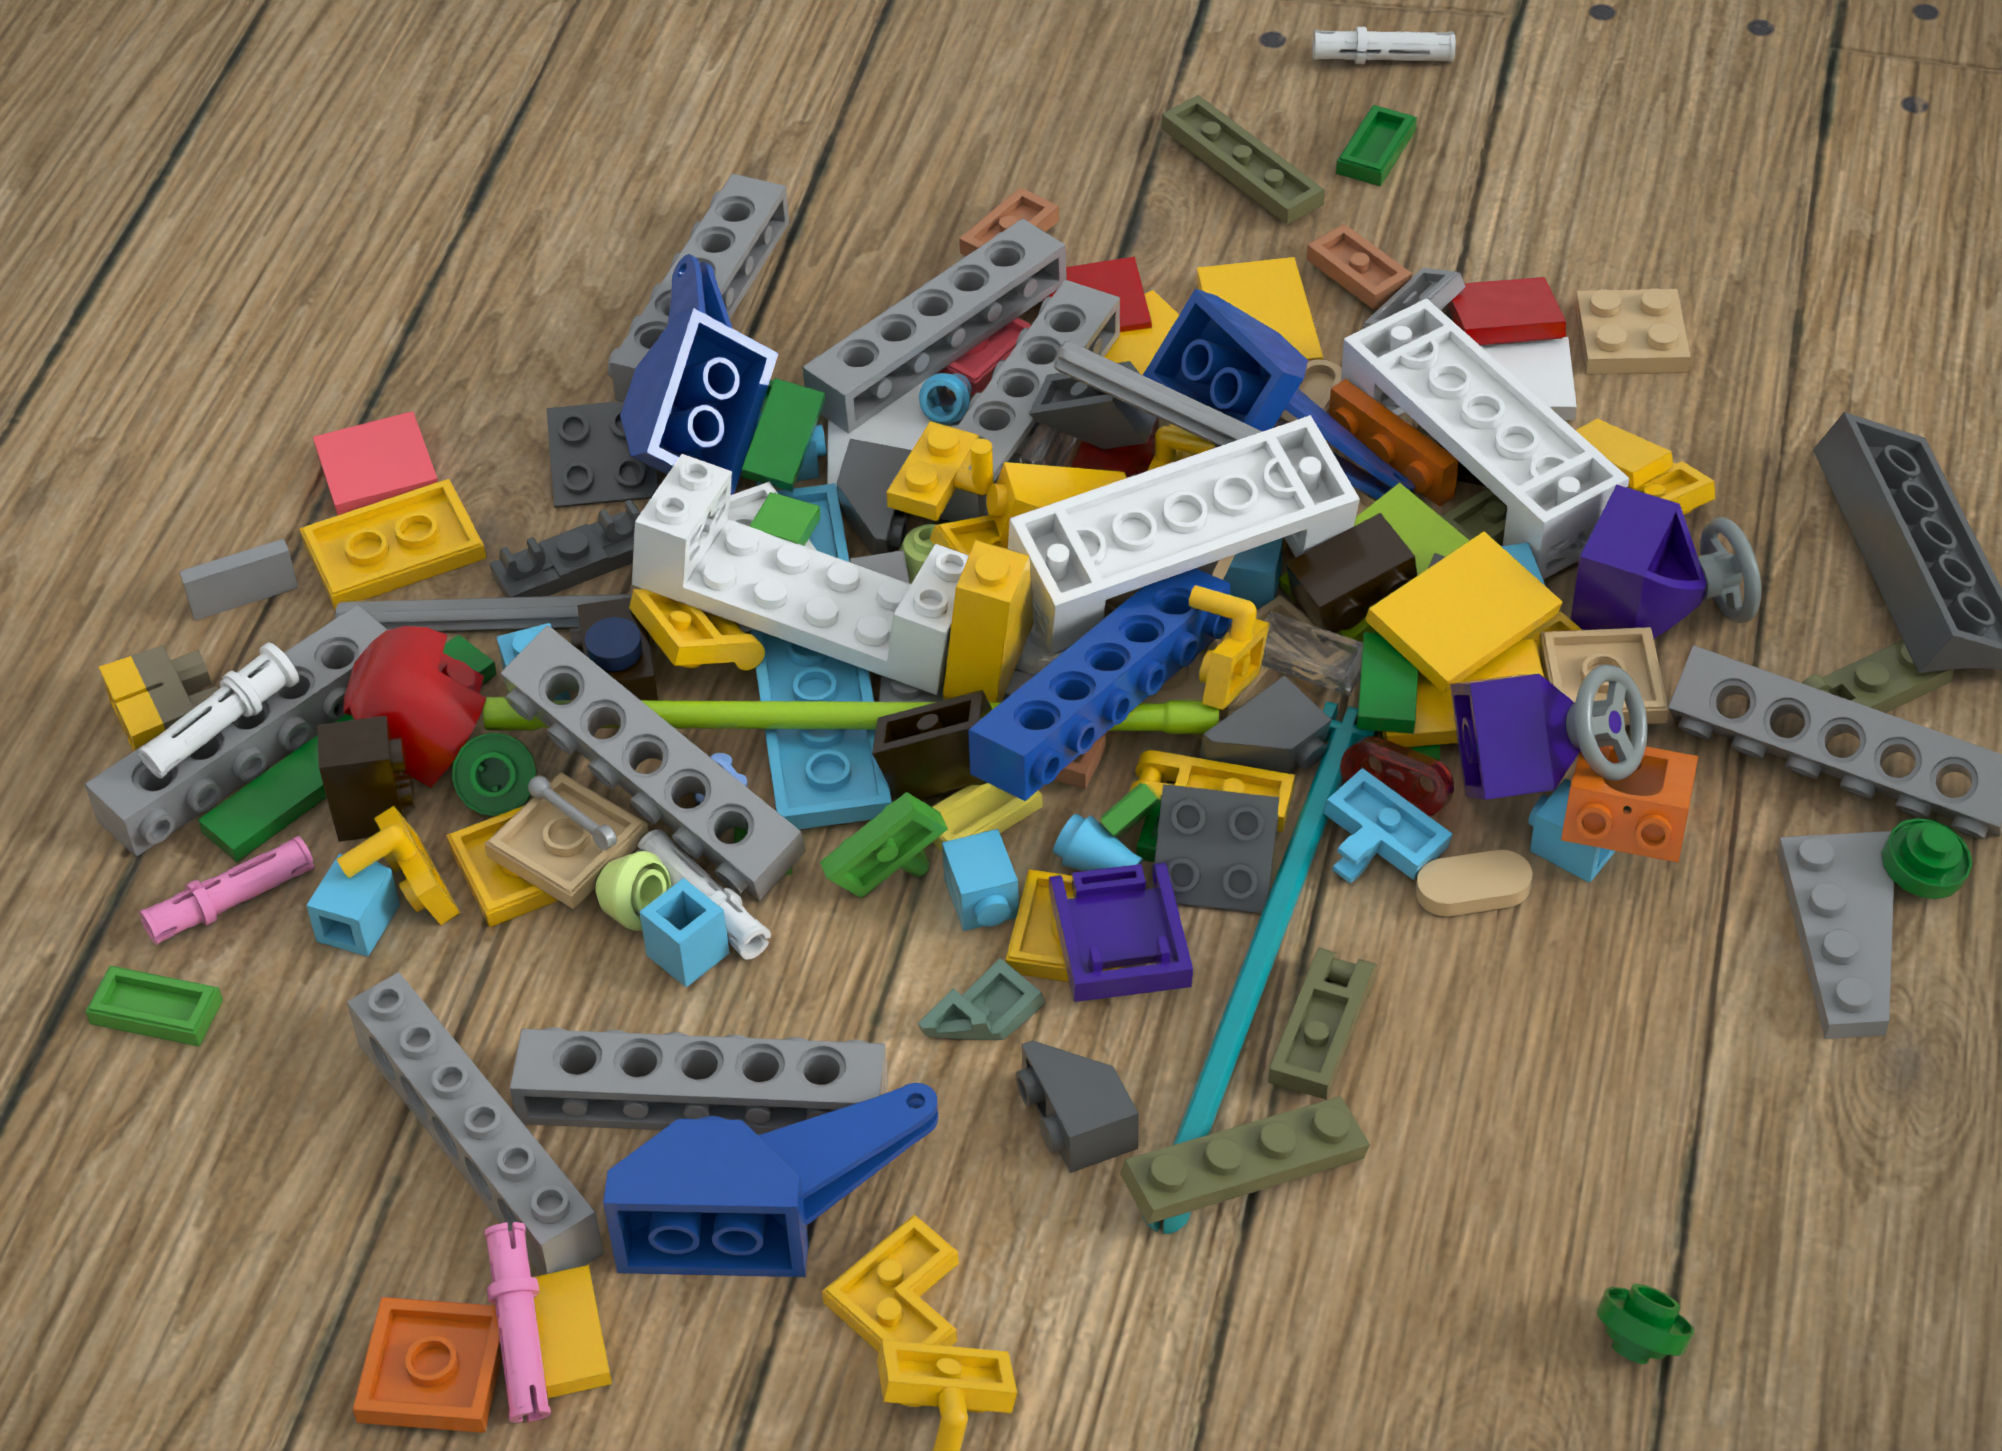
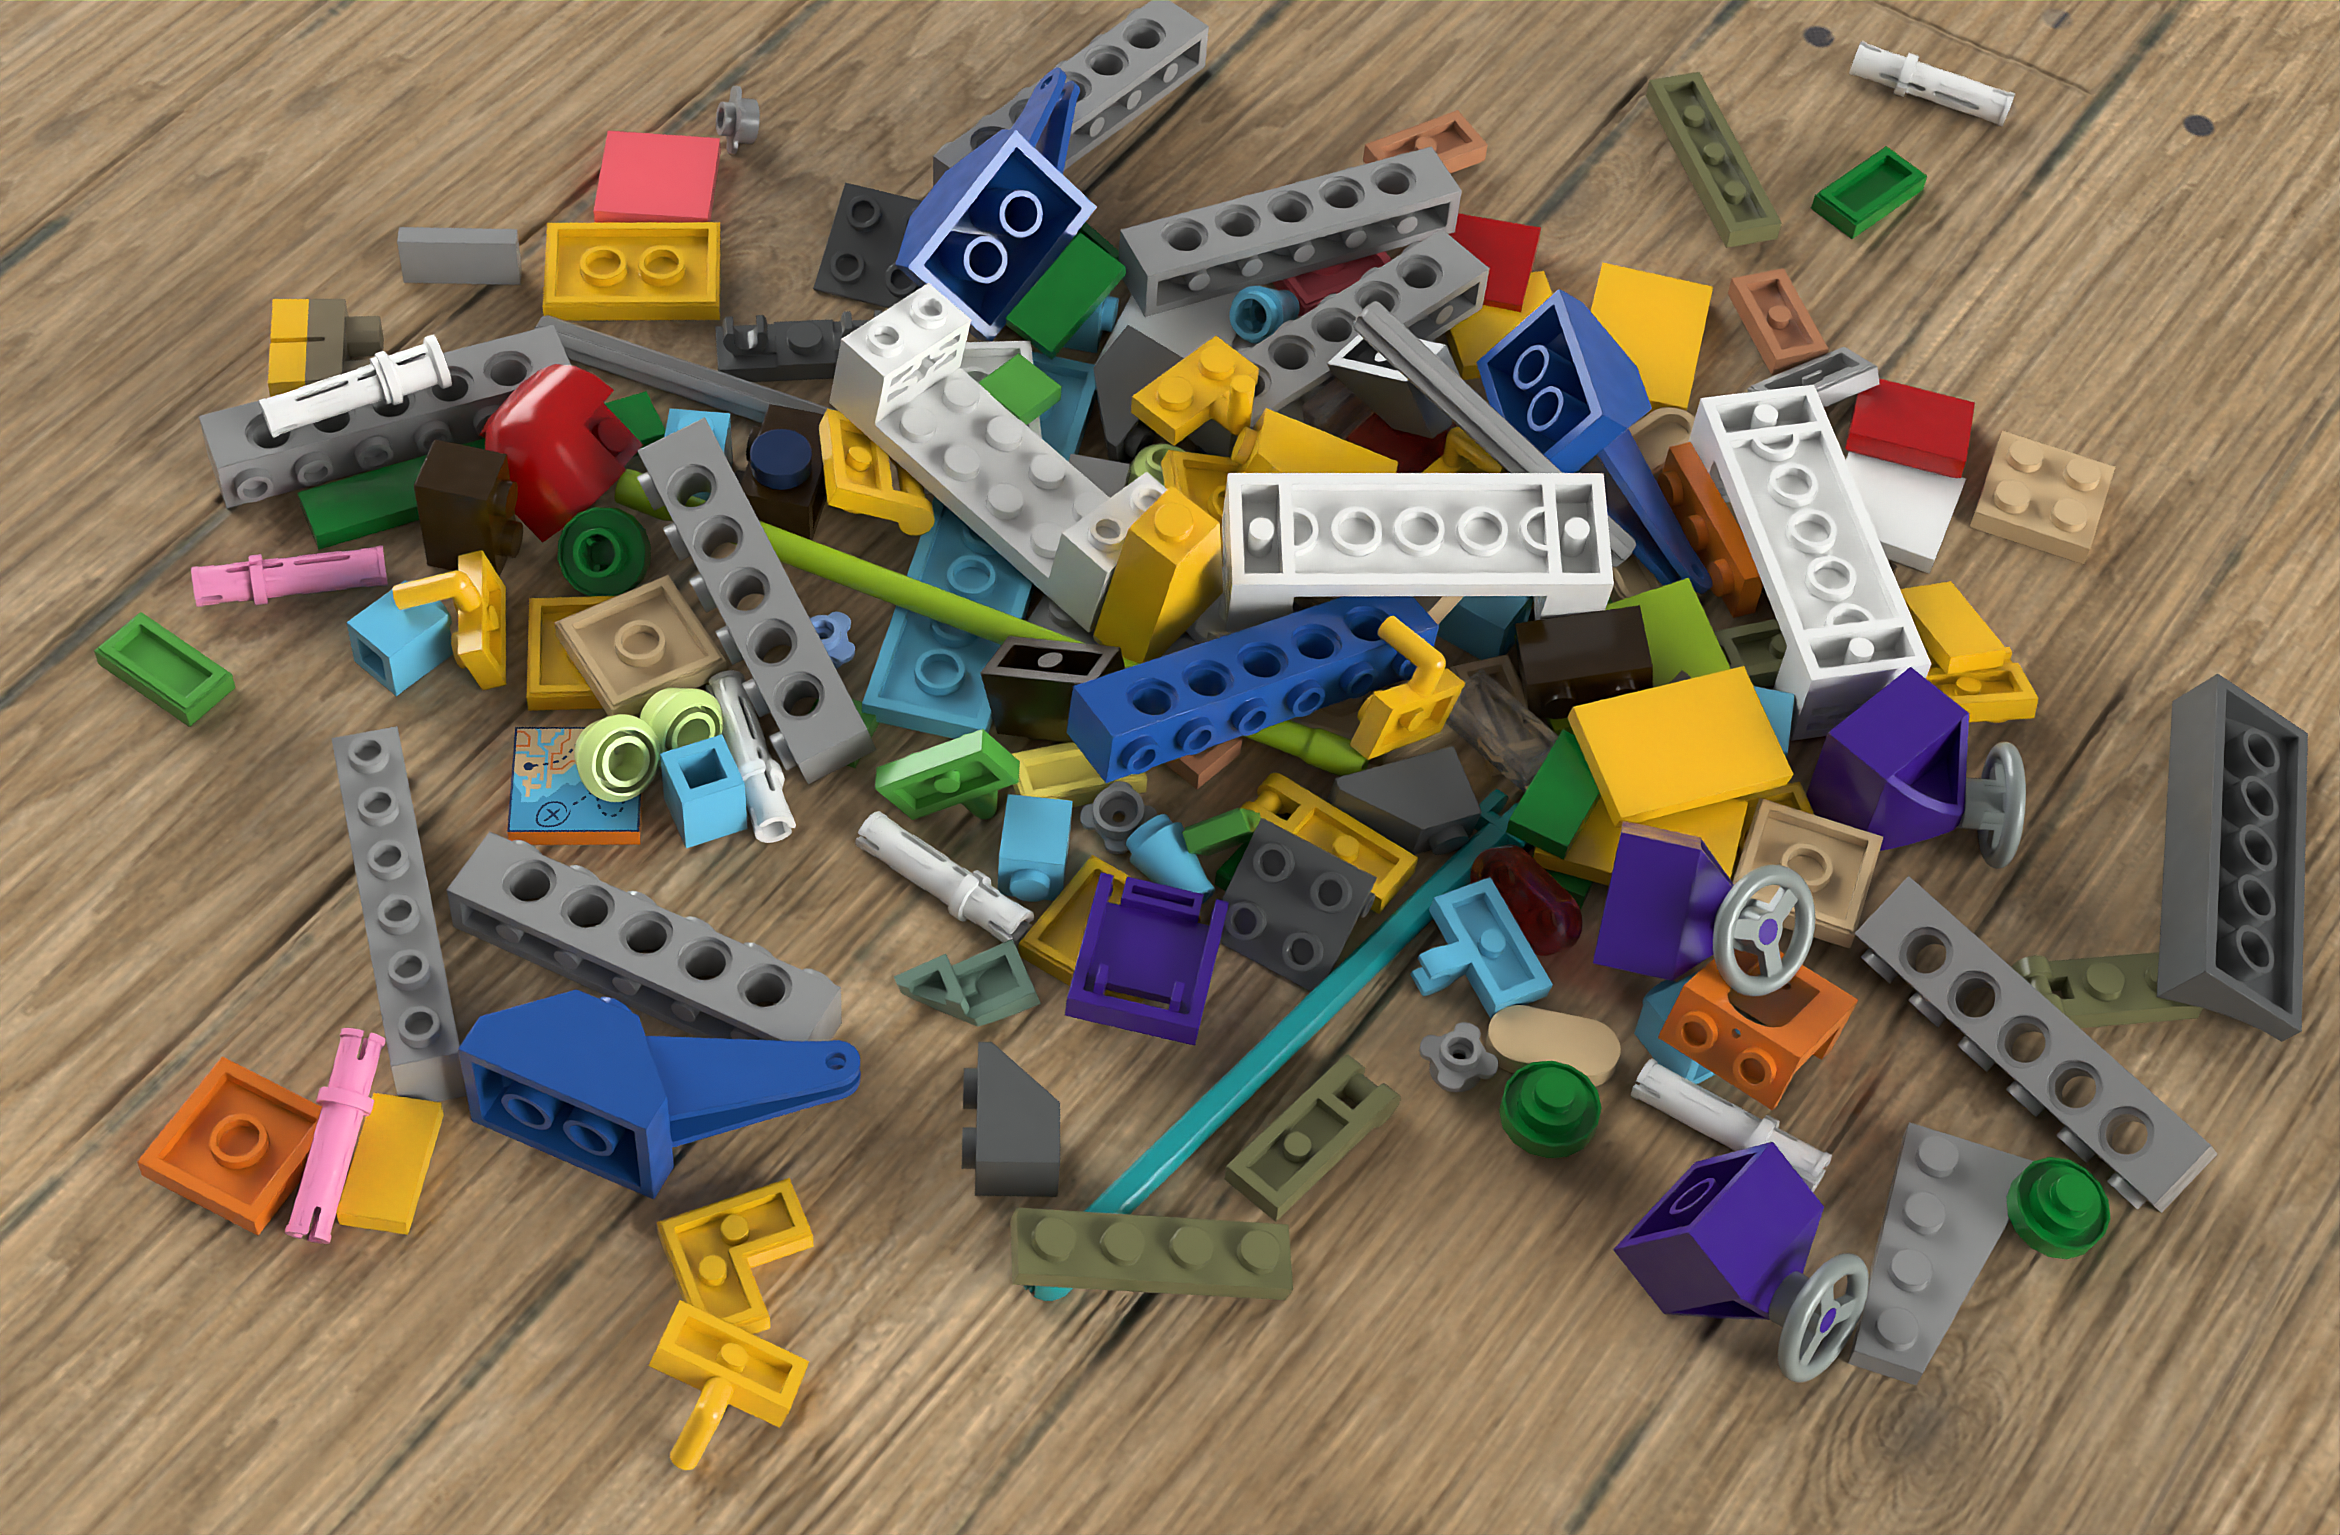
camera: 15 degrees right, 5 degrees up
light grey hinge [528,776,617,850] -> none
none -> tile [507,727,643,845]
none -> yellowish green cone [574,714,660,802]
none -> light grey plate [716,86,760,154]
none -> white pin [855,811,1034,946]
none -> light grey plate [1080,781,1157,854]
none -> light grey plate [1419,1022,1498,1092]
none -> green plate [1499,1061,1602,1159]
none -> dark purple piece [1613,1142,1869,1383]
none -> white pin [1631,1058,1832,1192]

